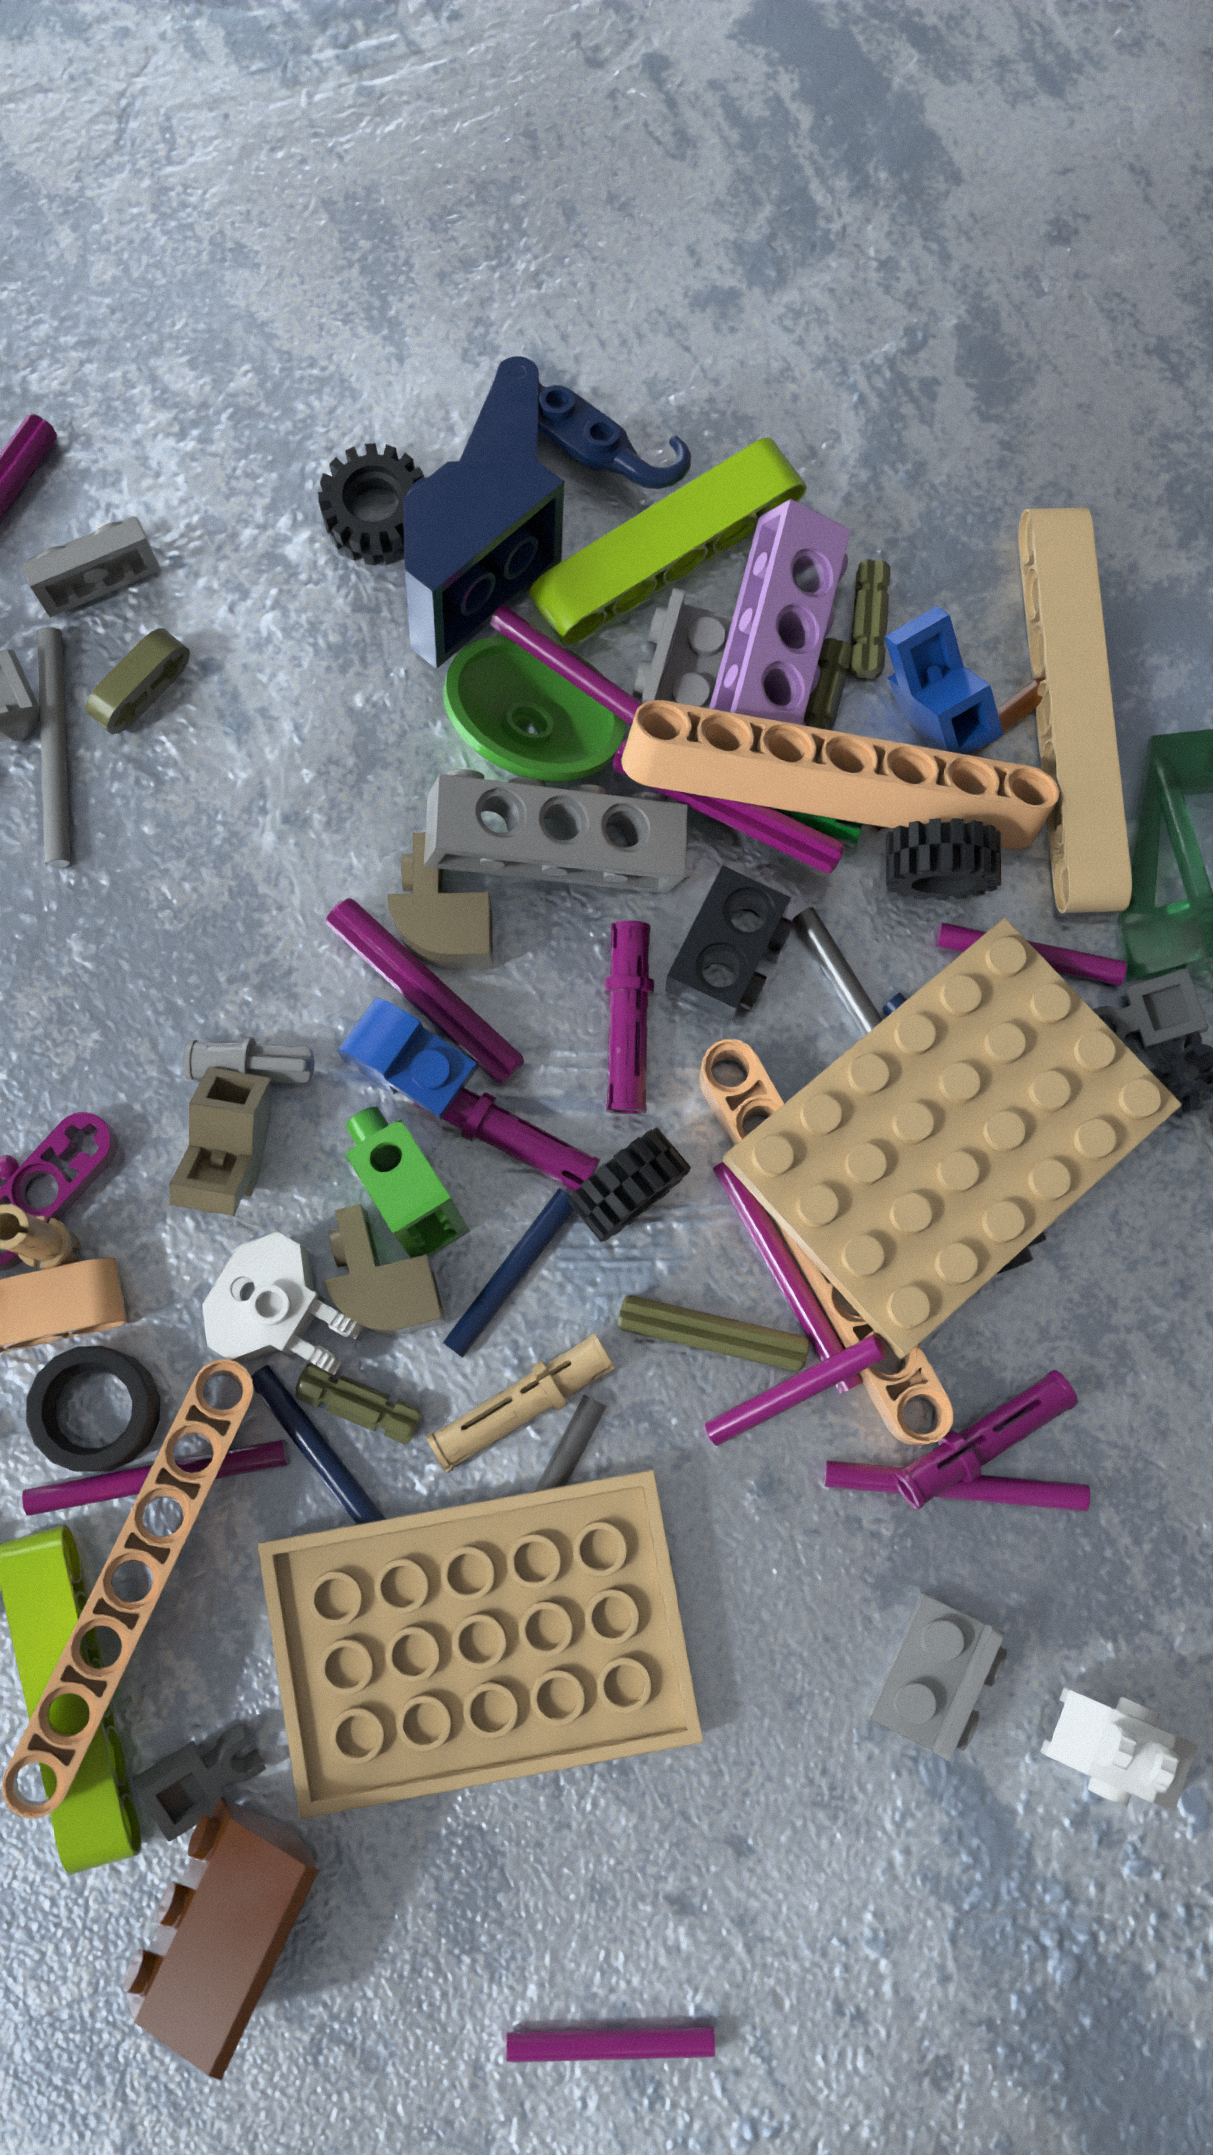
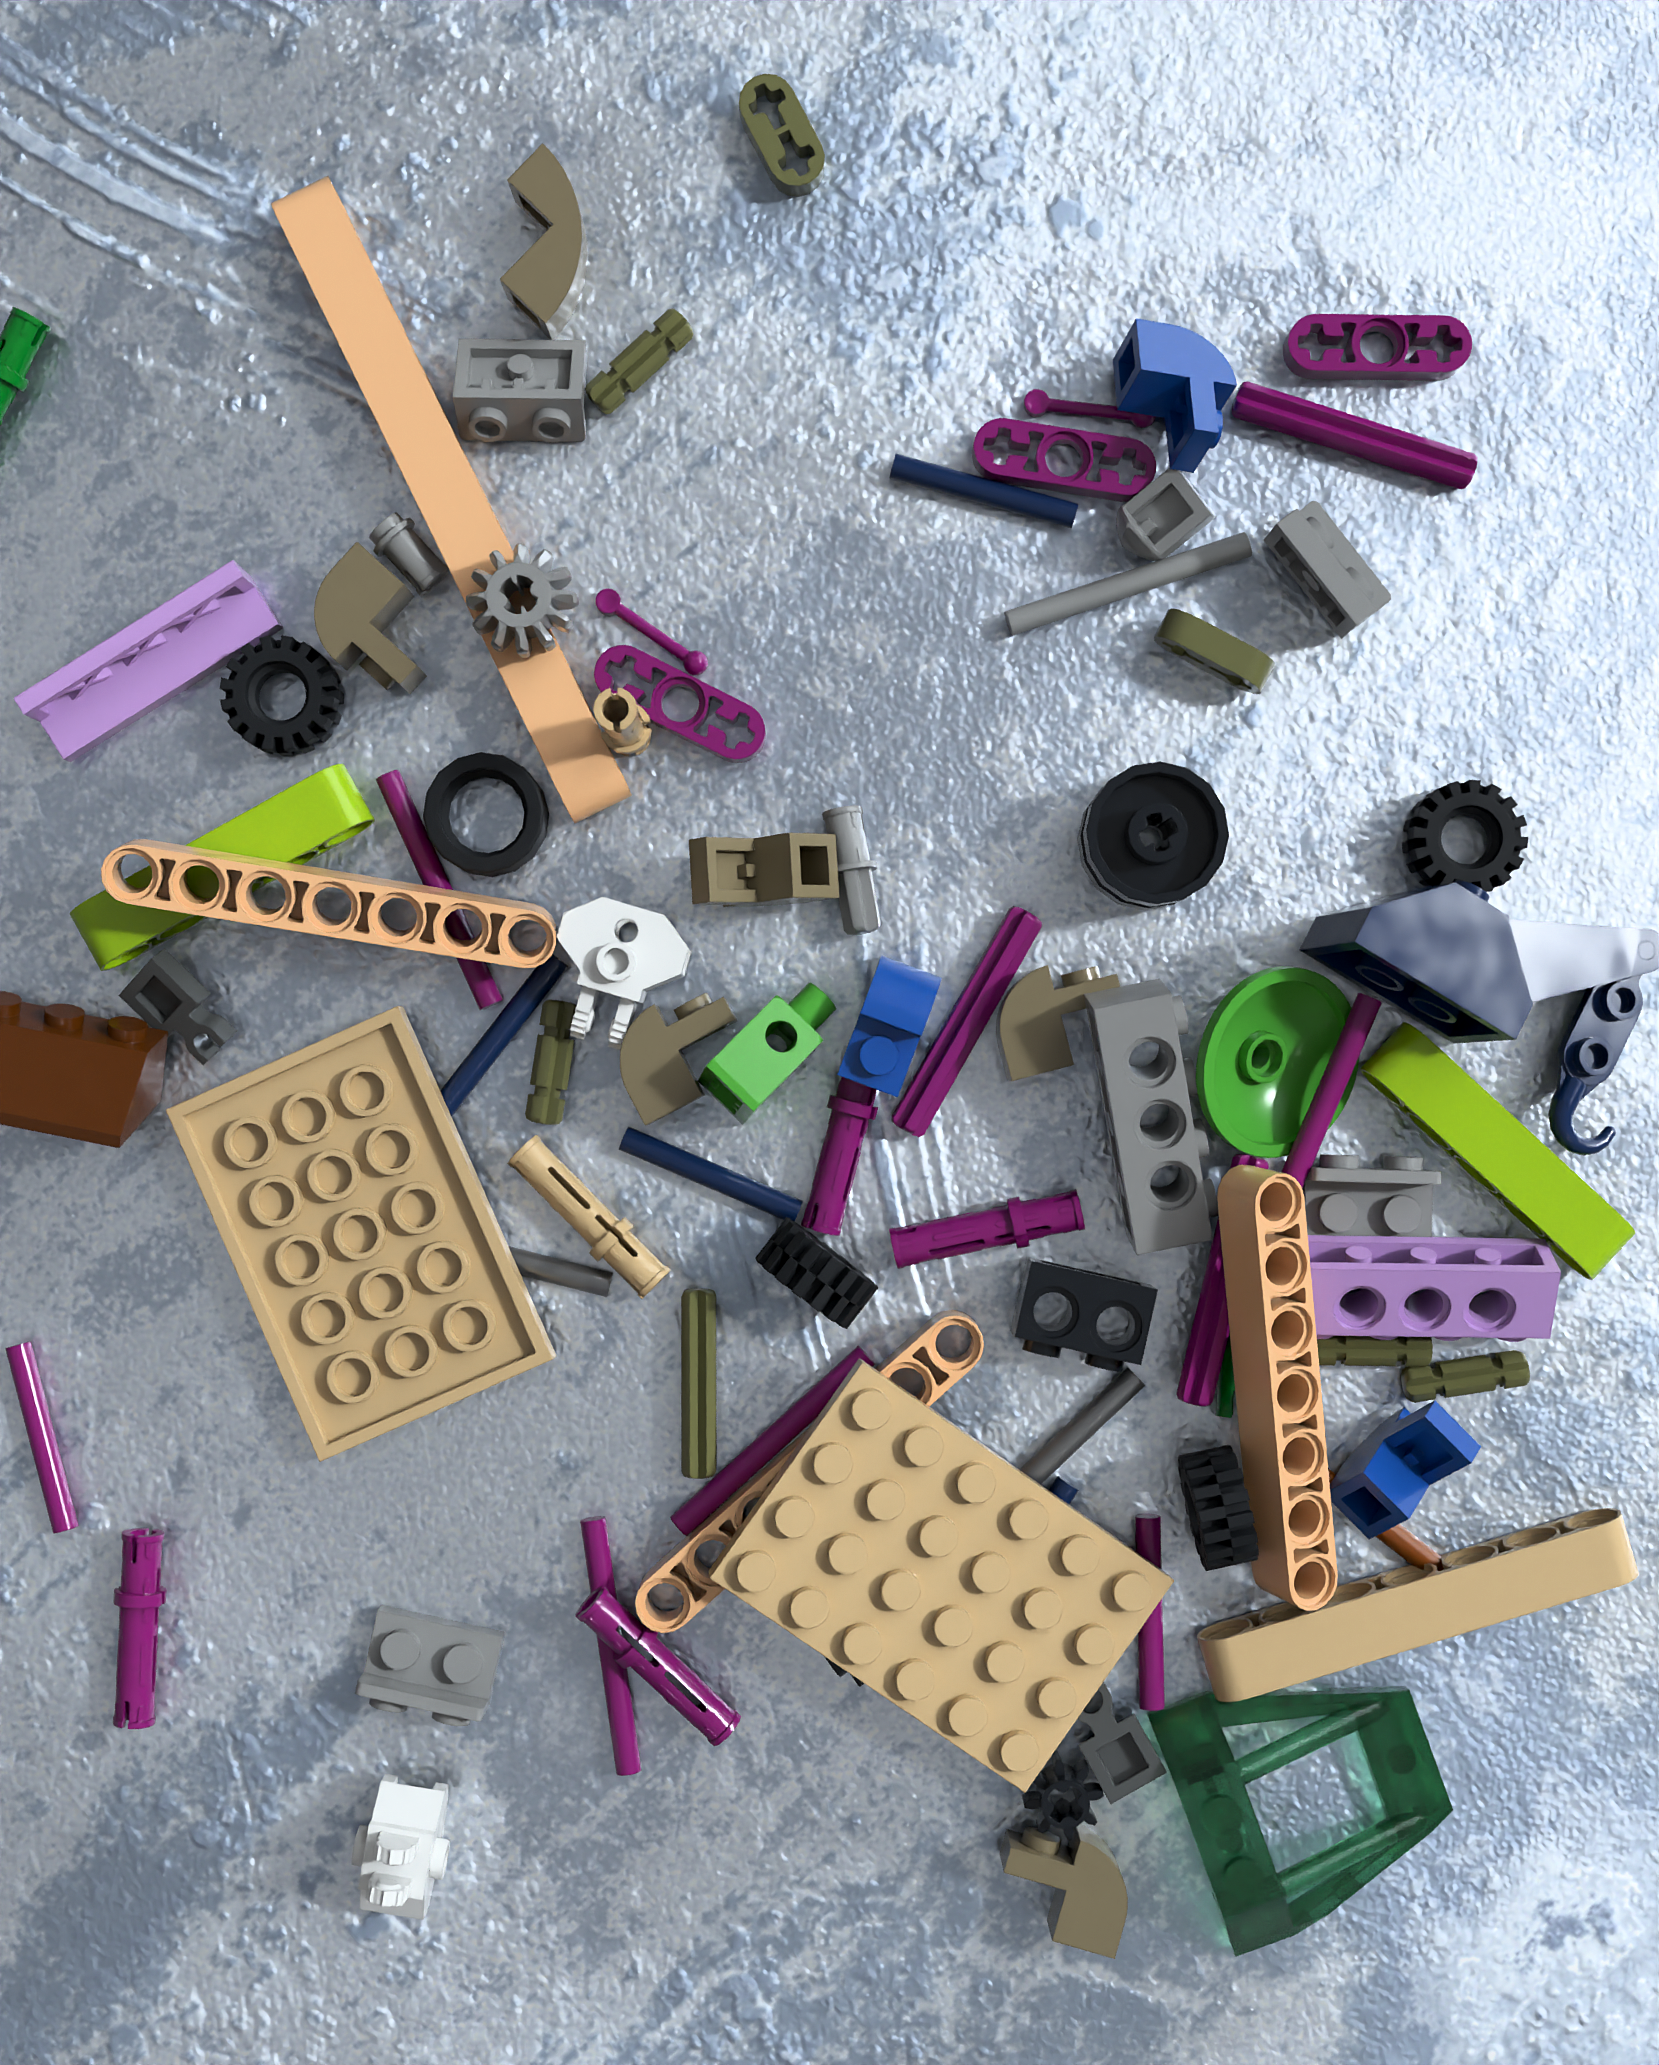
camera: 75 degrees right, 10 degrees up
magenta bar [705,1334,887,1446] -> none
none -> magenta pin [113,1528,167,1729]
none -> black wheel [1077,761,1229,910]

